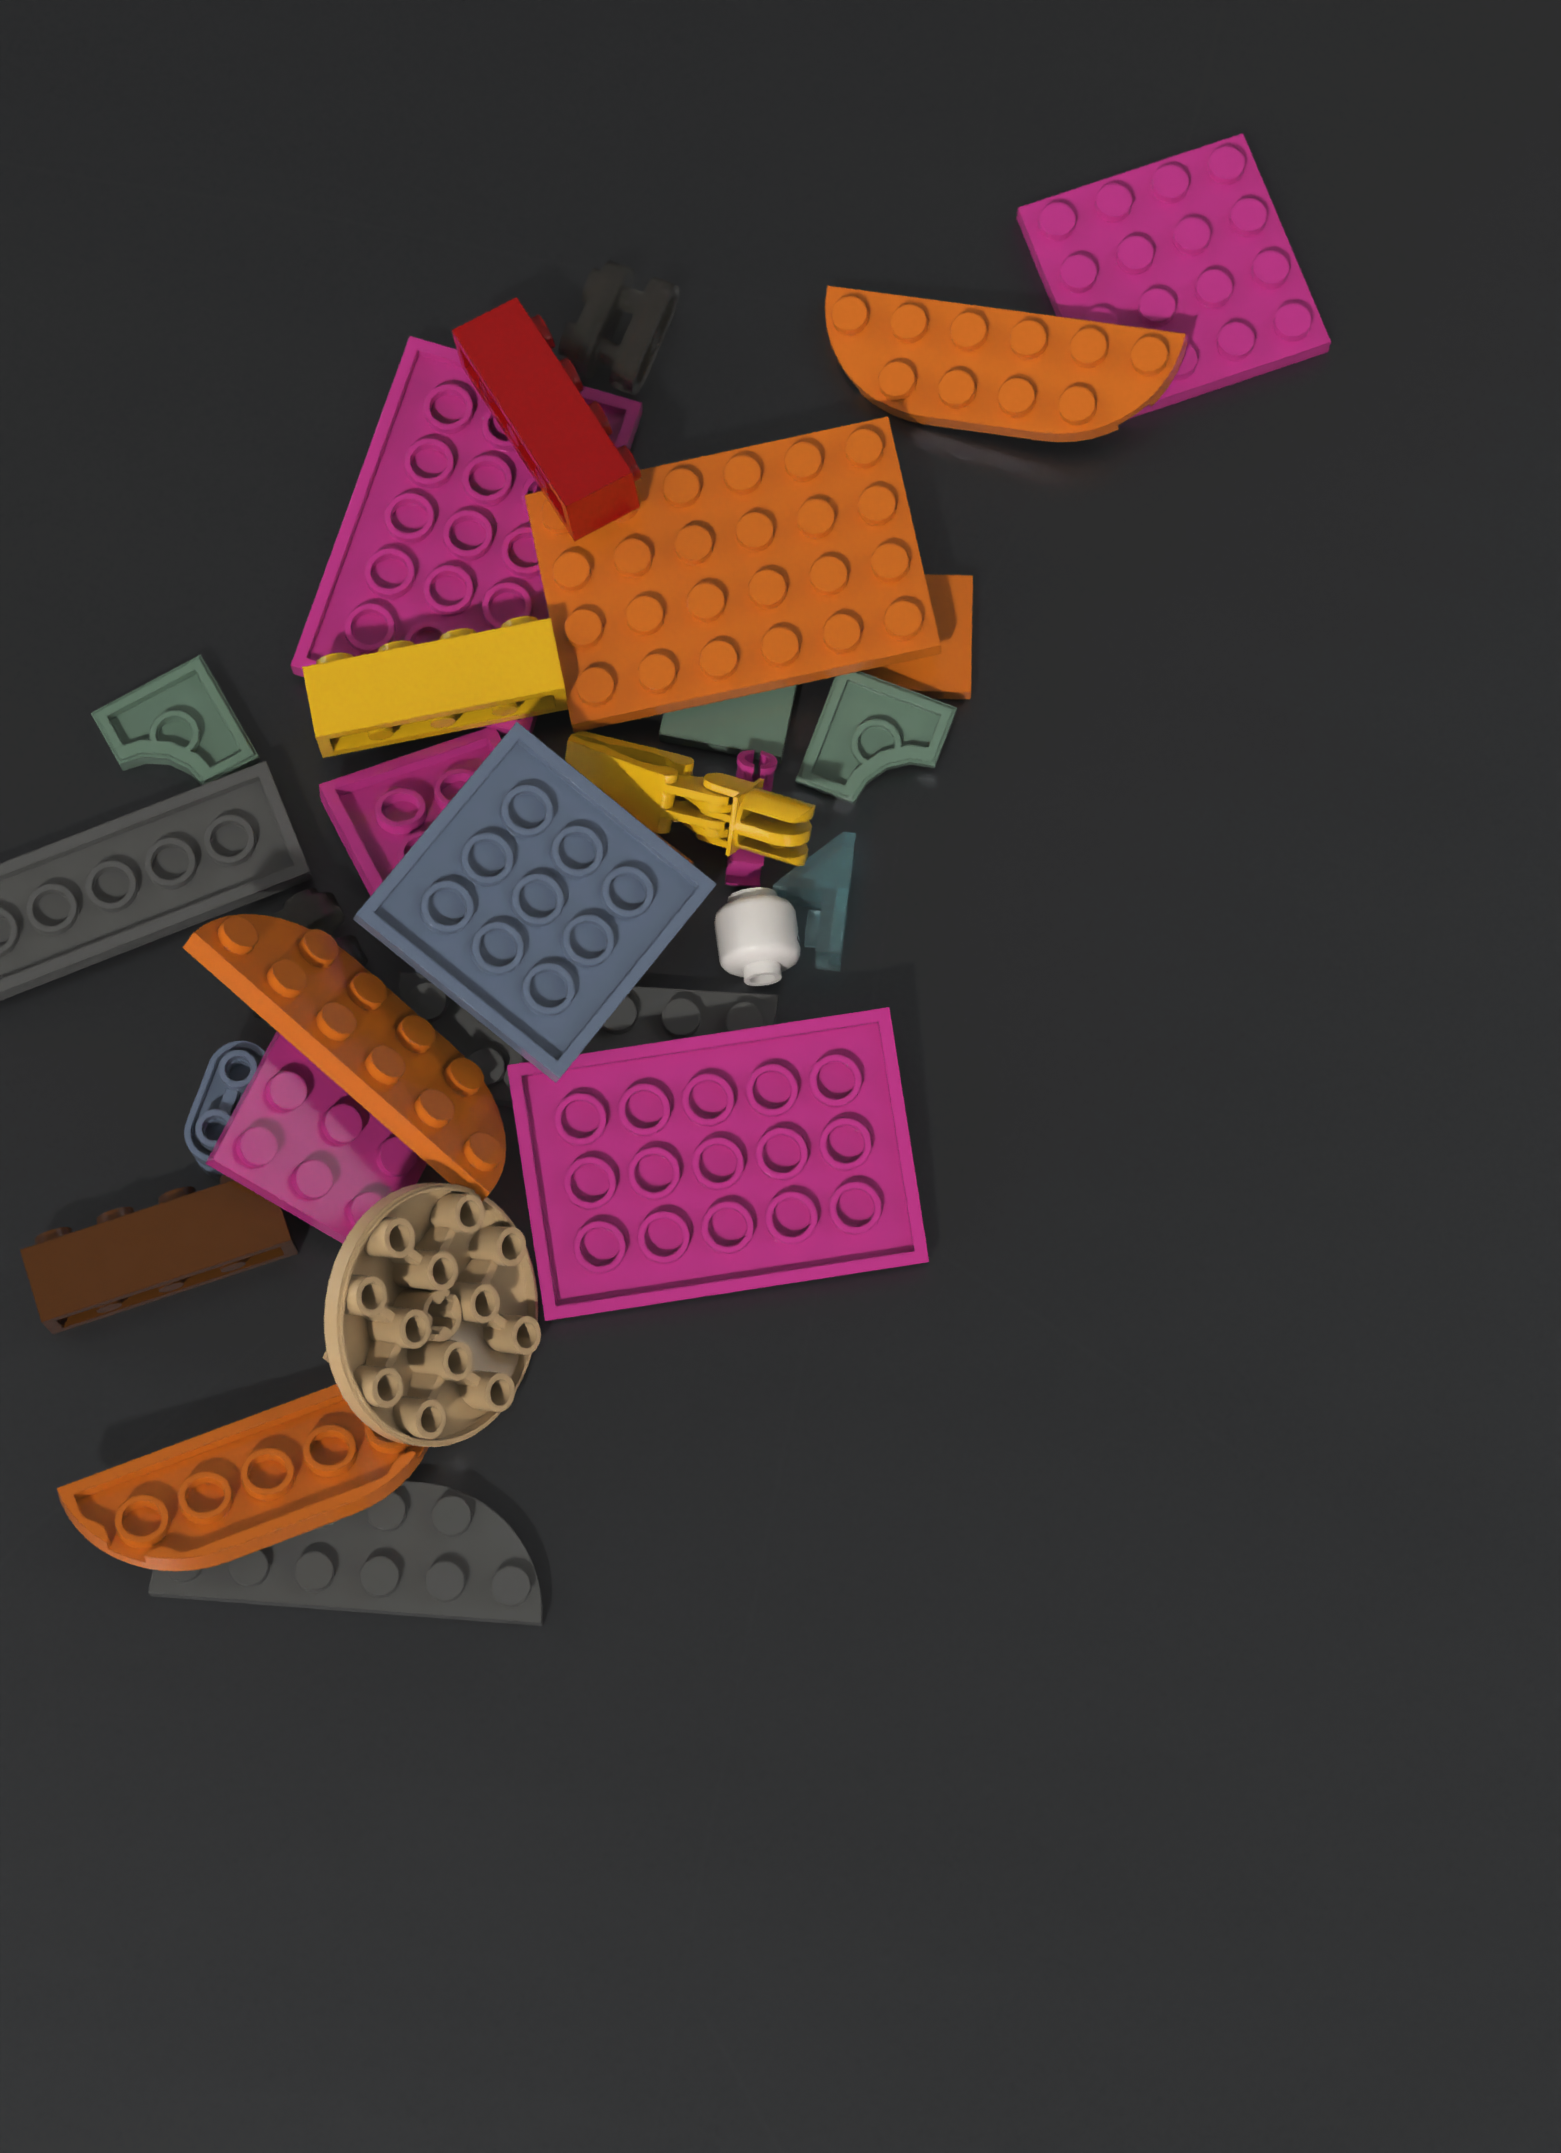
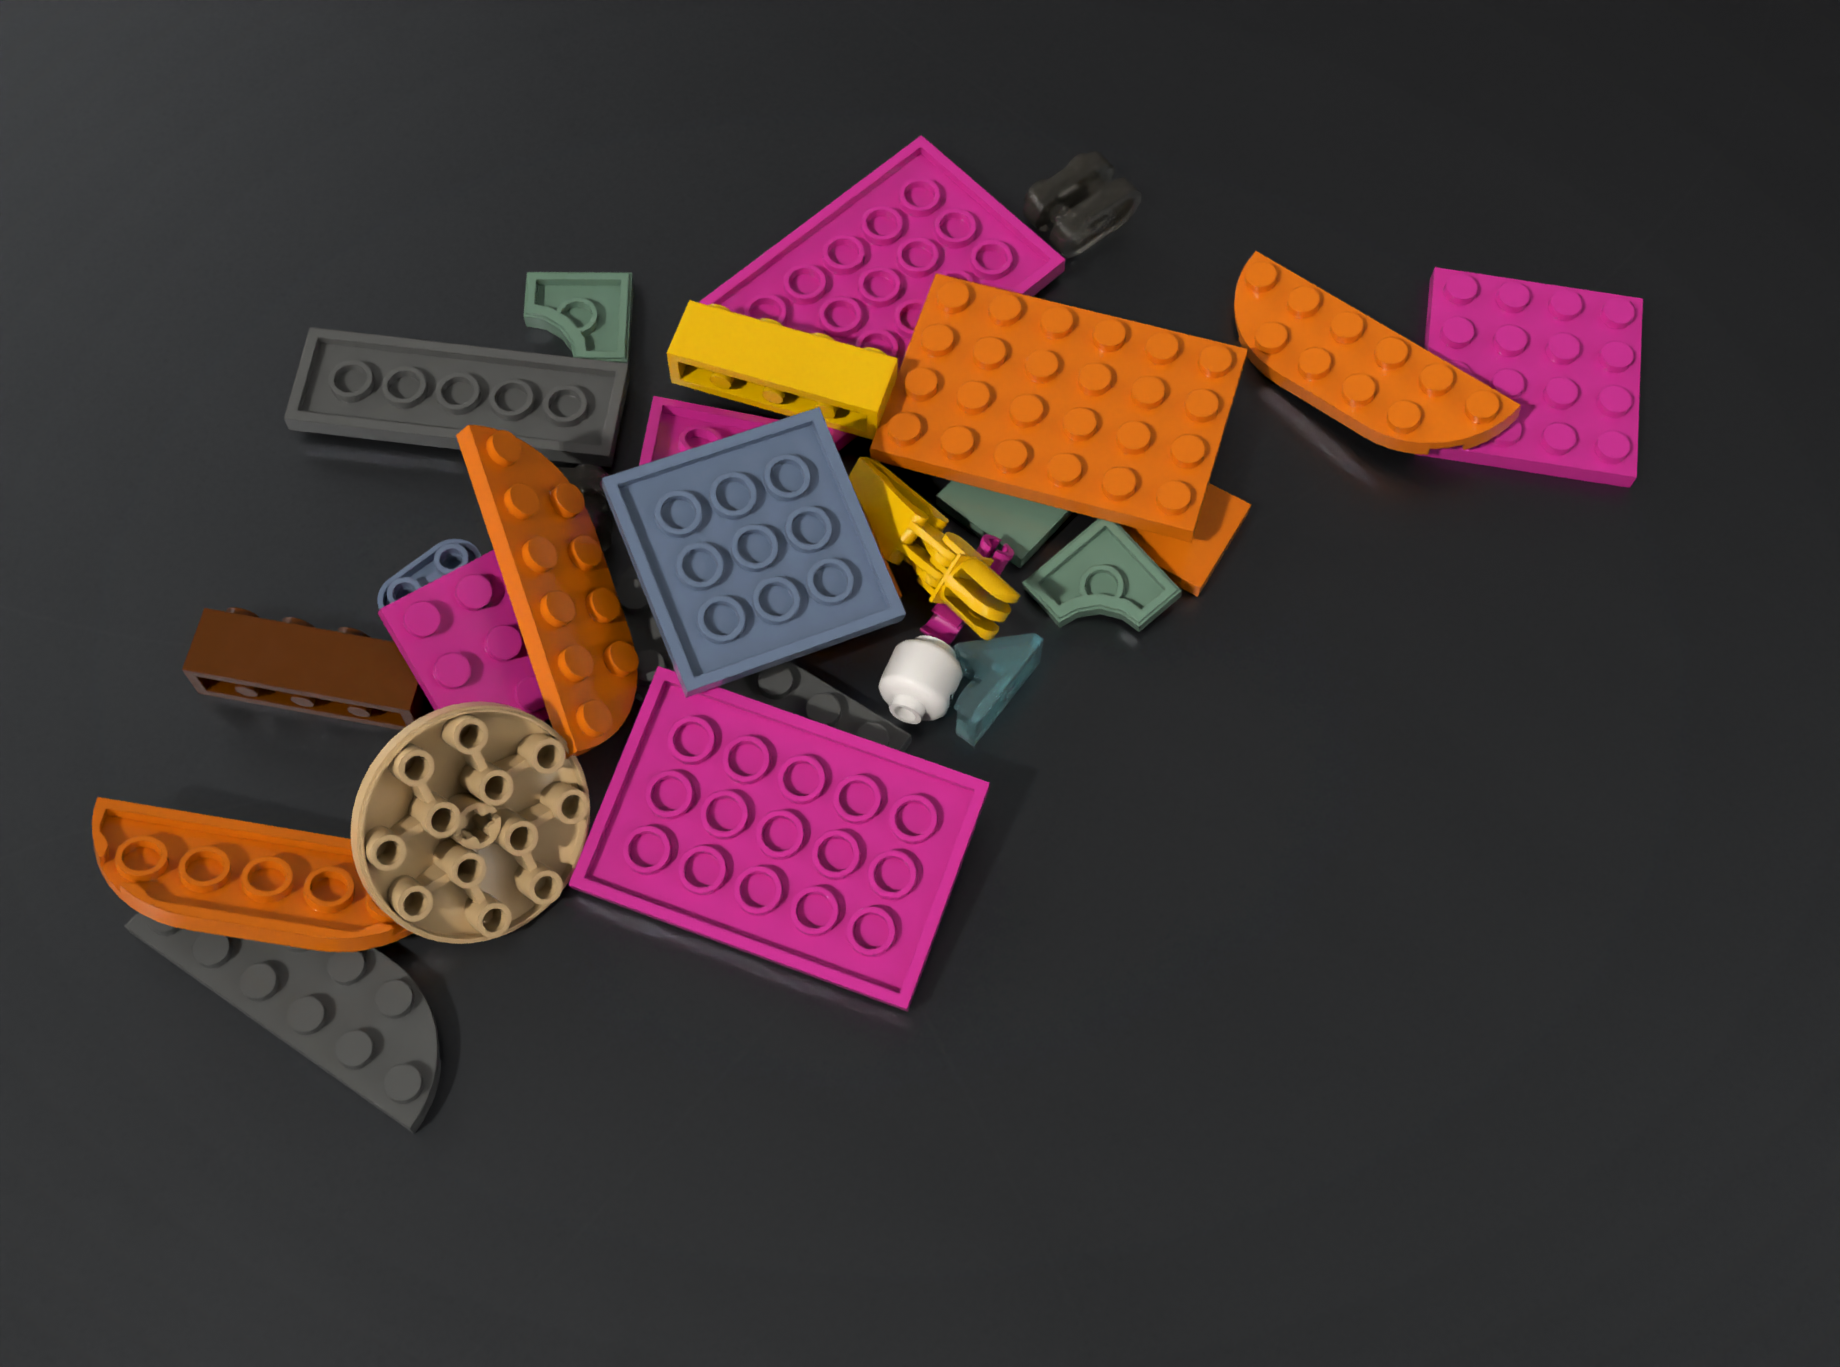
camera: 25 degrees right, 10 degrees down
red brick [451,297,642,541] -> none

